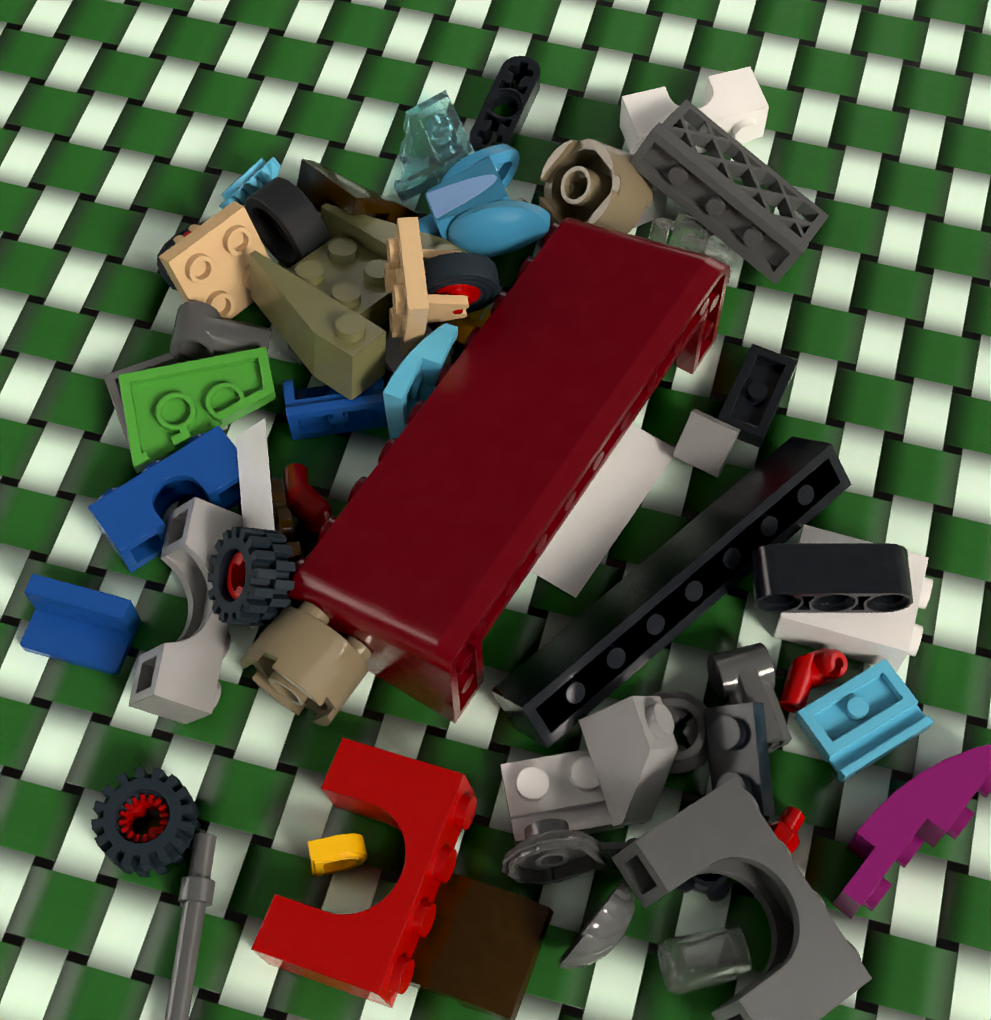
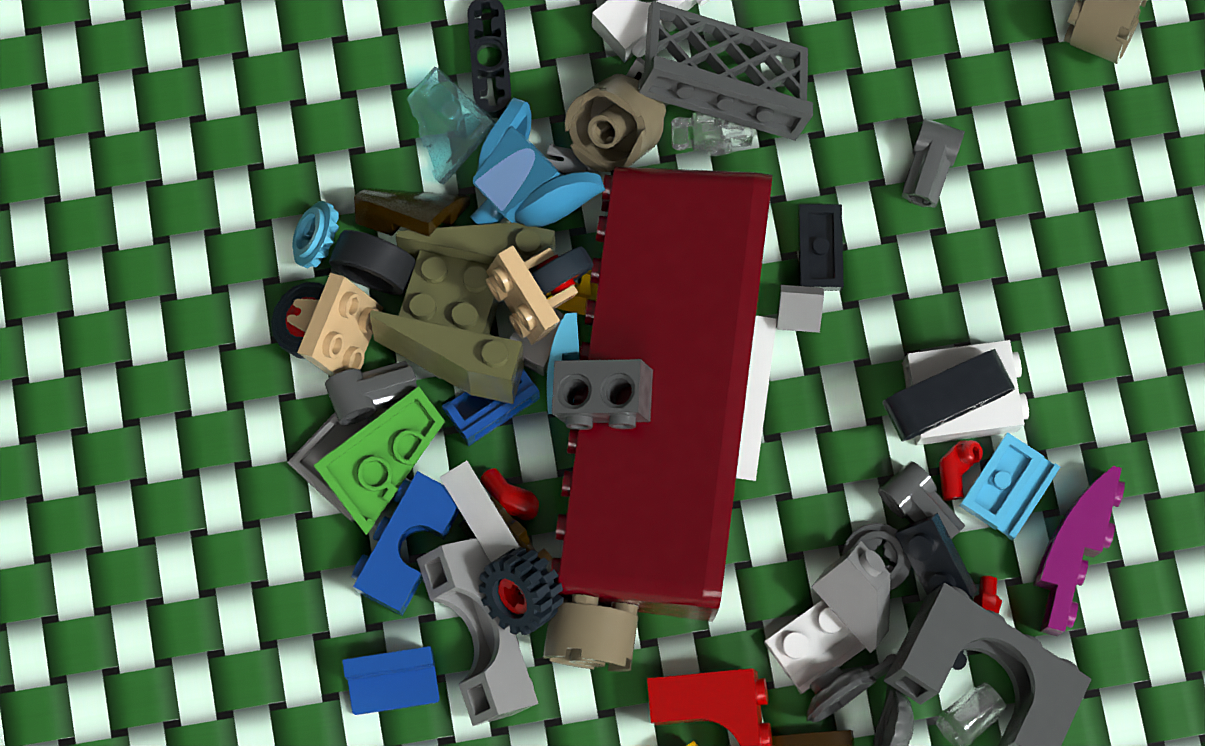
camera: 30 degrees left, 15 degrees up
black brick [491,436,852,748] -> none
none -> dark grey brick [552,359,653,430]
none -> dark grey piece [901,118,965,208]

